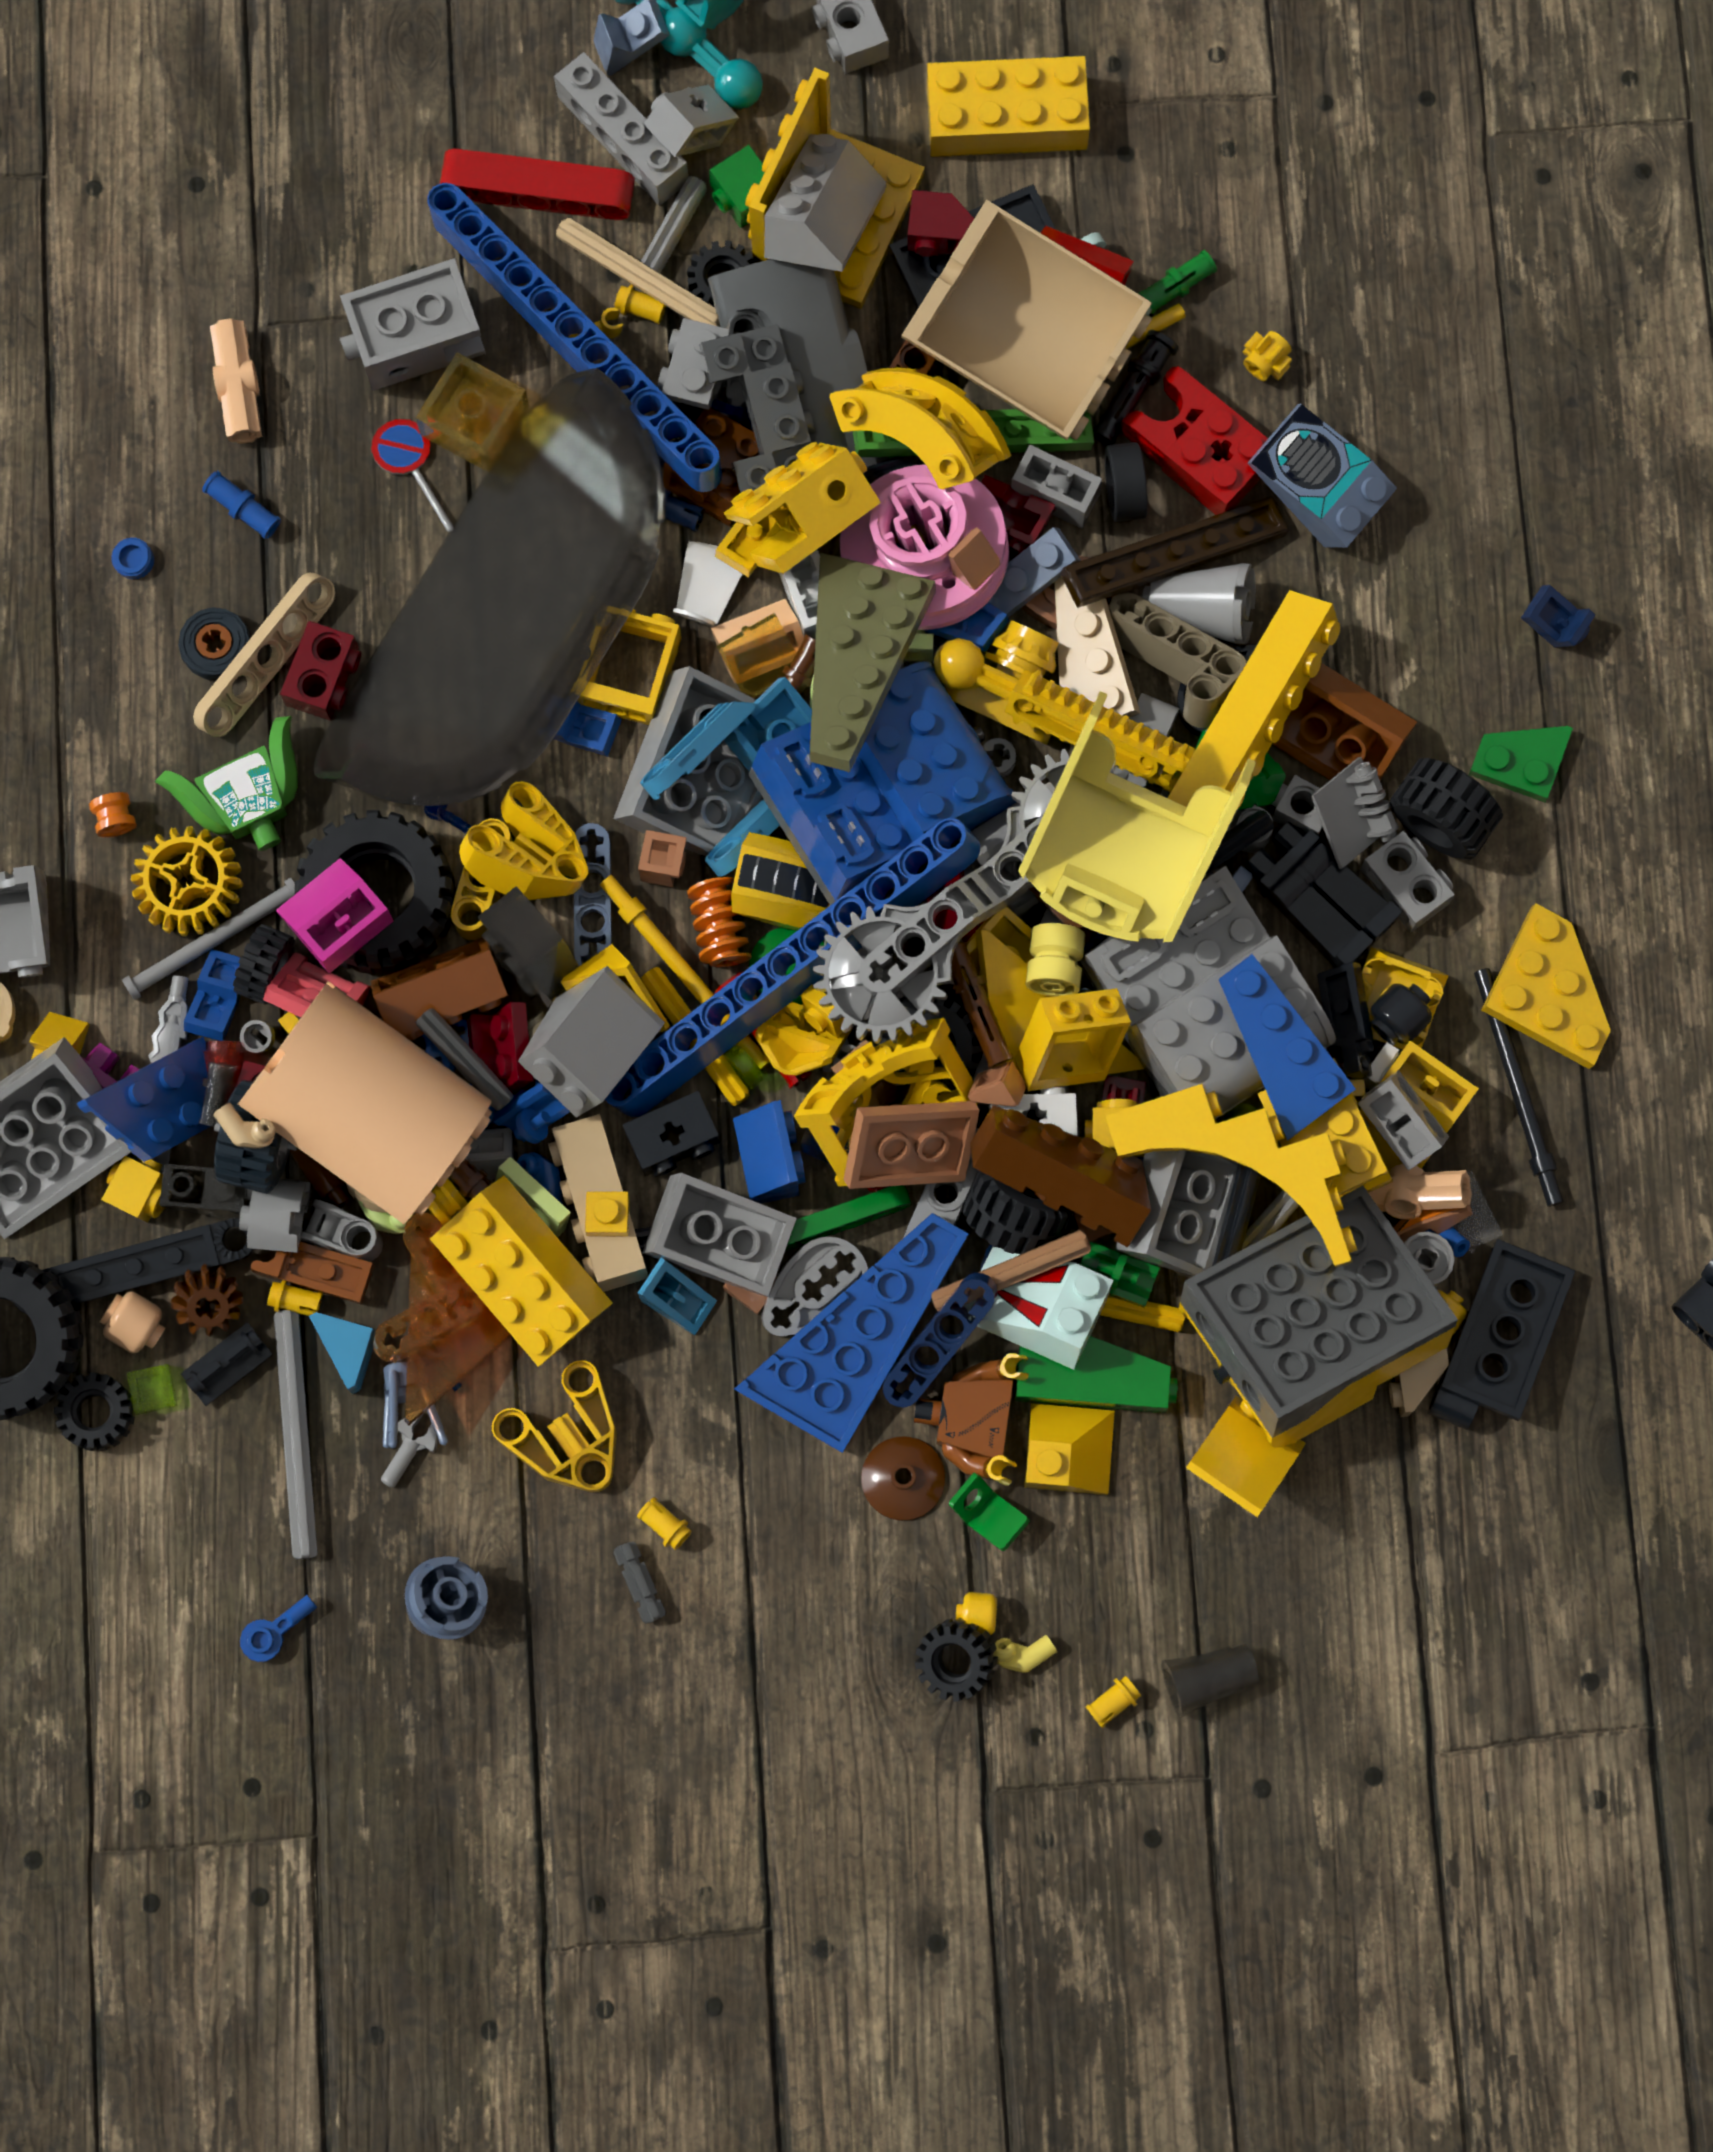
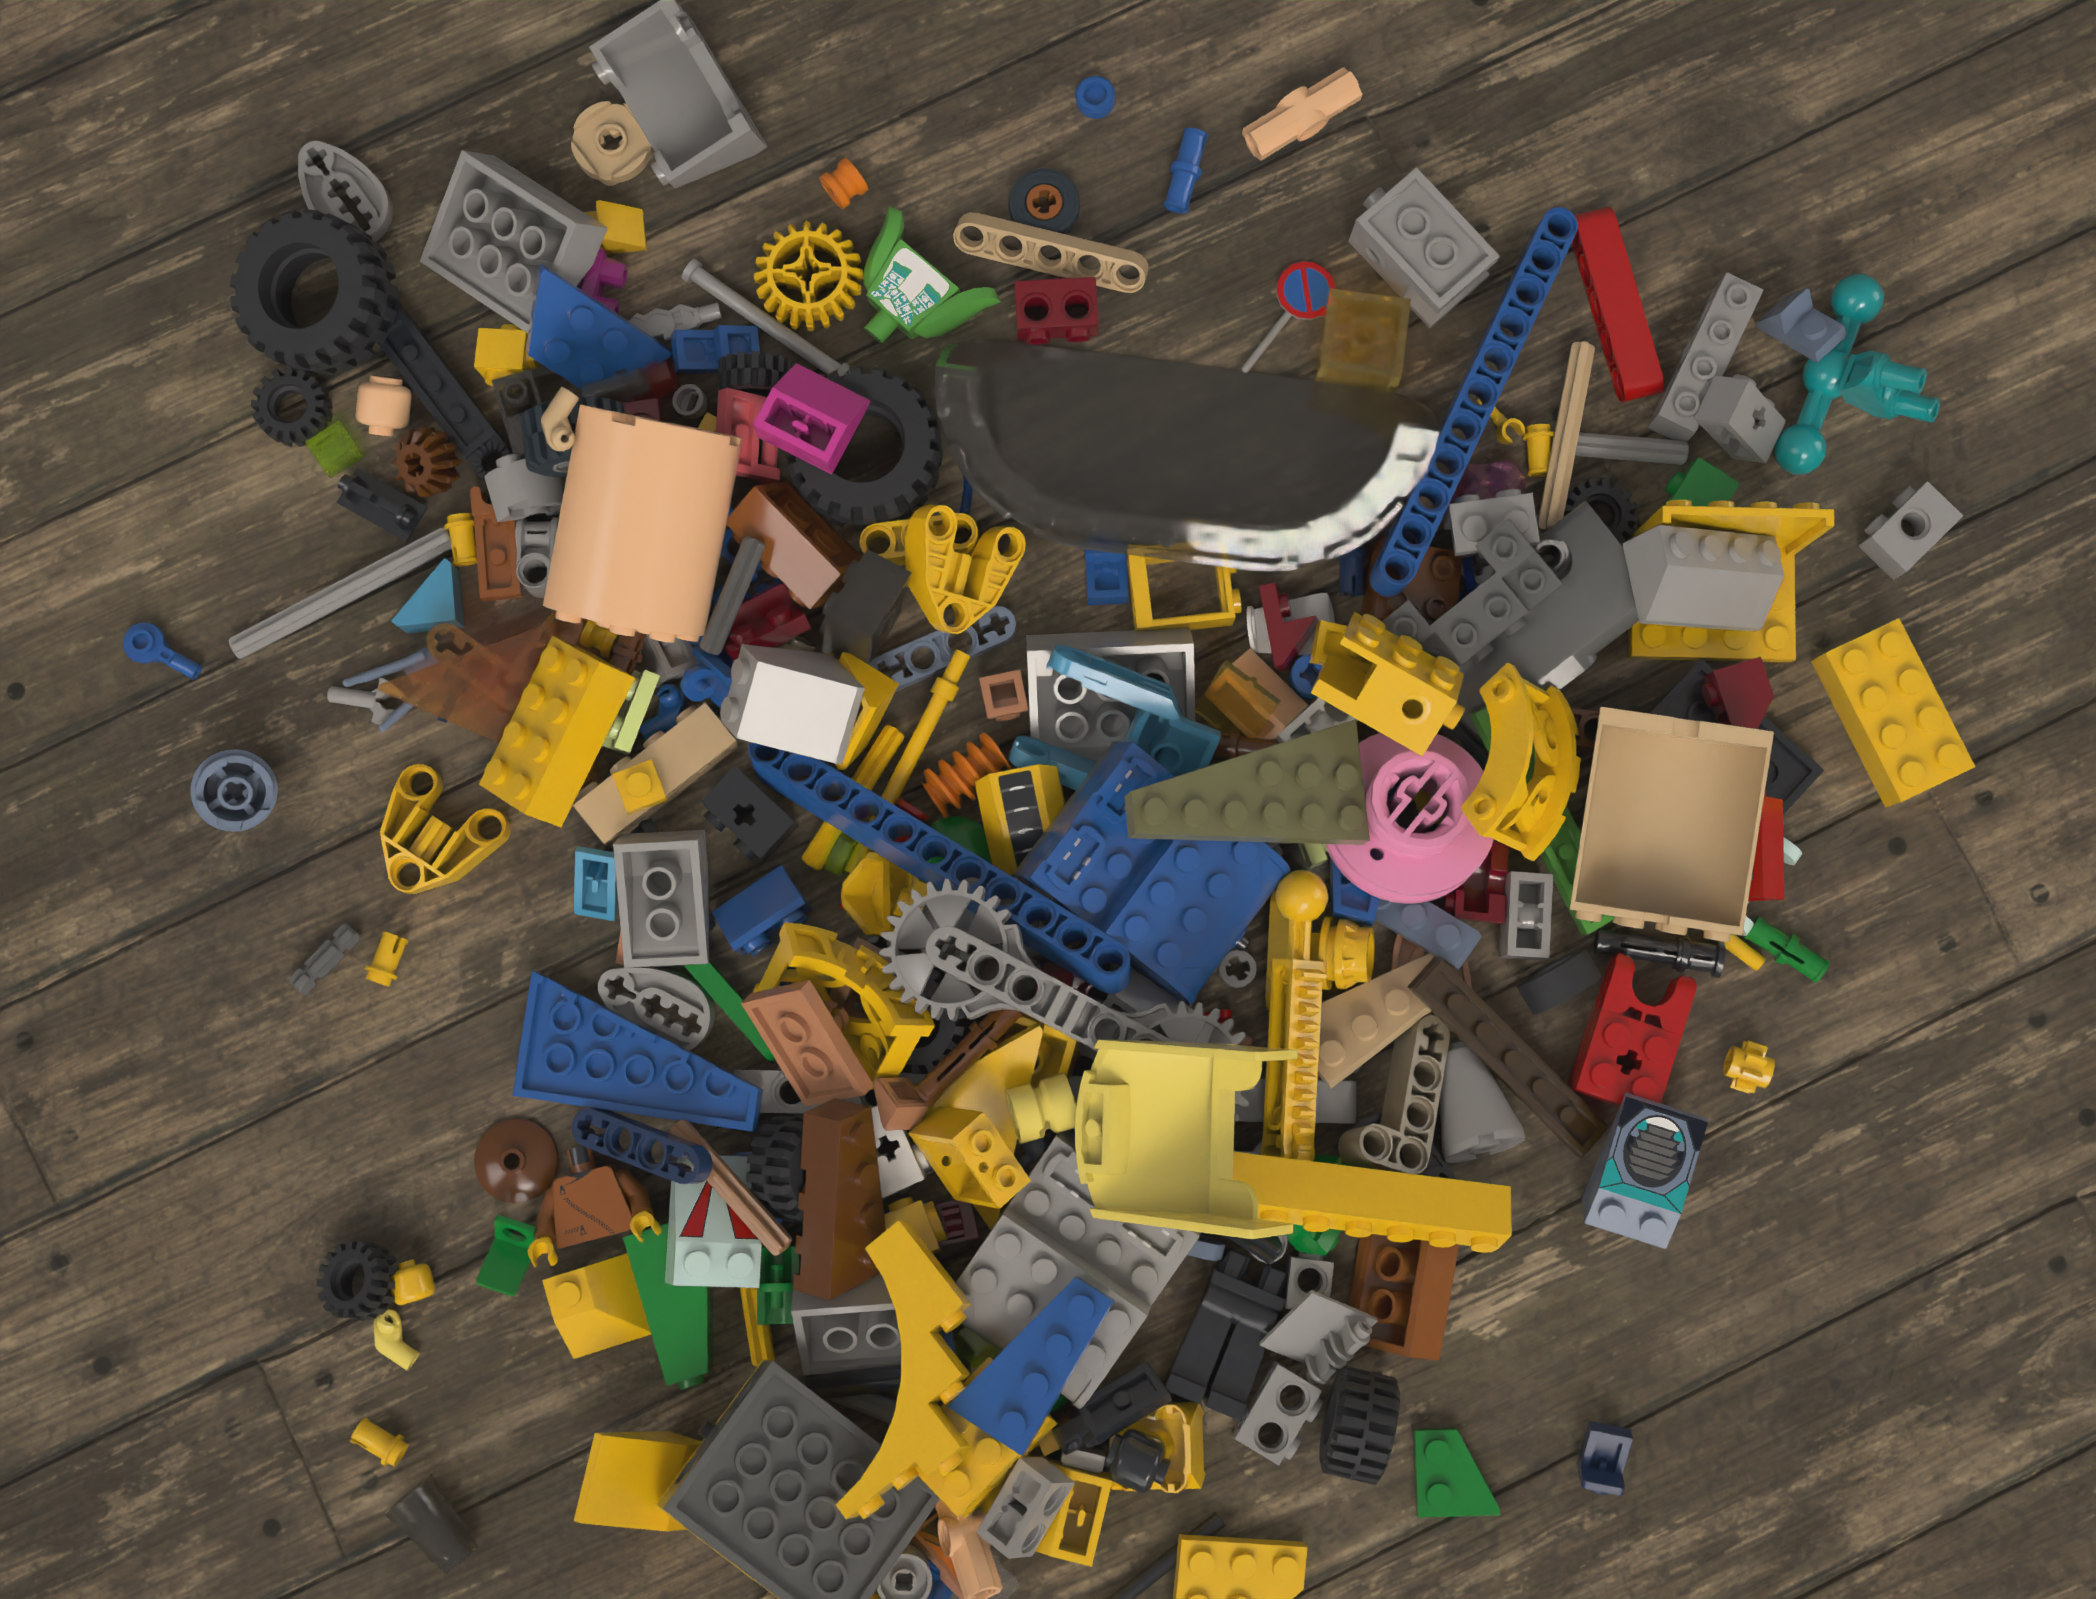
camera: 65 degrees right, 5 degrees up
nougat slope [948,527,1001,590] -> none
none -> dark red slope [1259,583,1319,672]
none -> blue wheel [1288,654,1322,700]
none -> clear pink piece [1447,461,1526,504]

